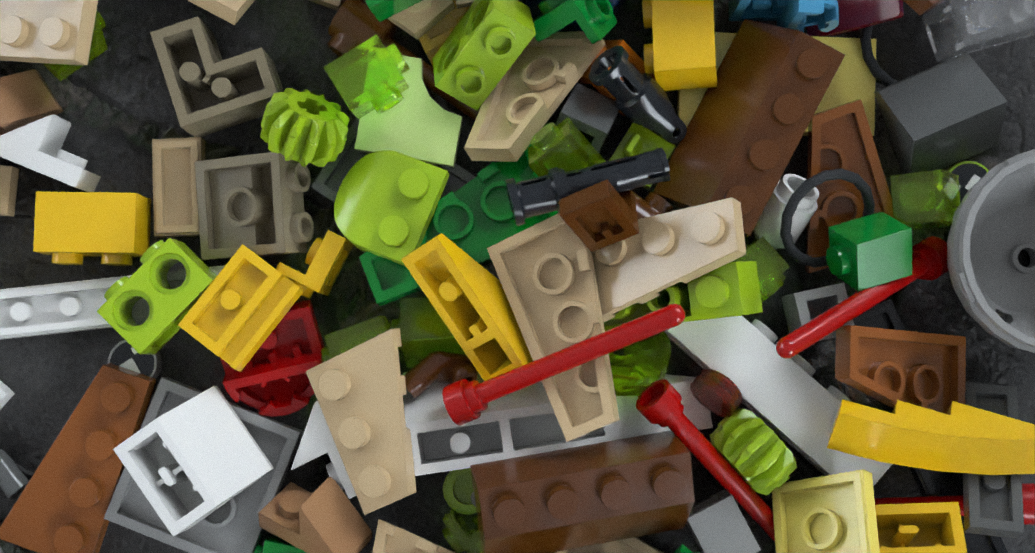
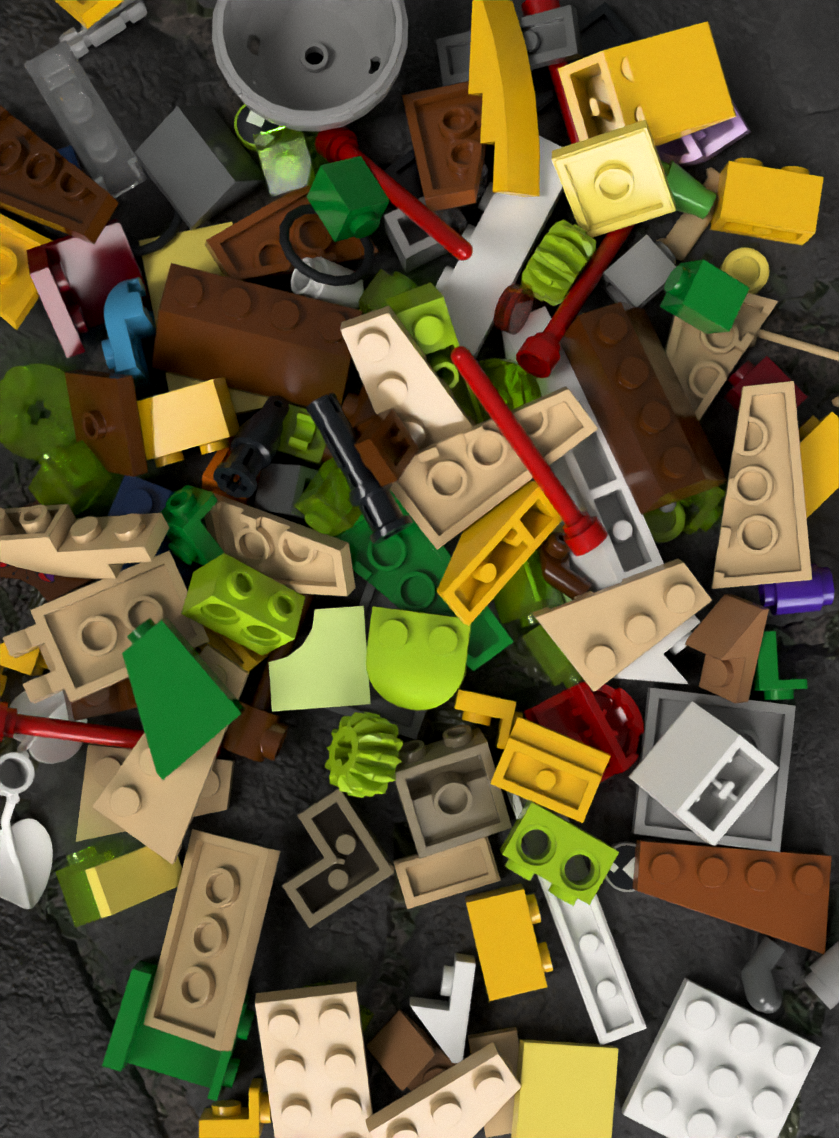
camera: 110 degrees left, 0 degrees up
clear neon green brick [323,34,410,120] -> none

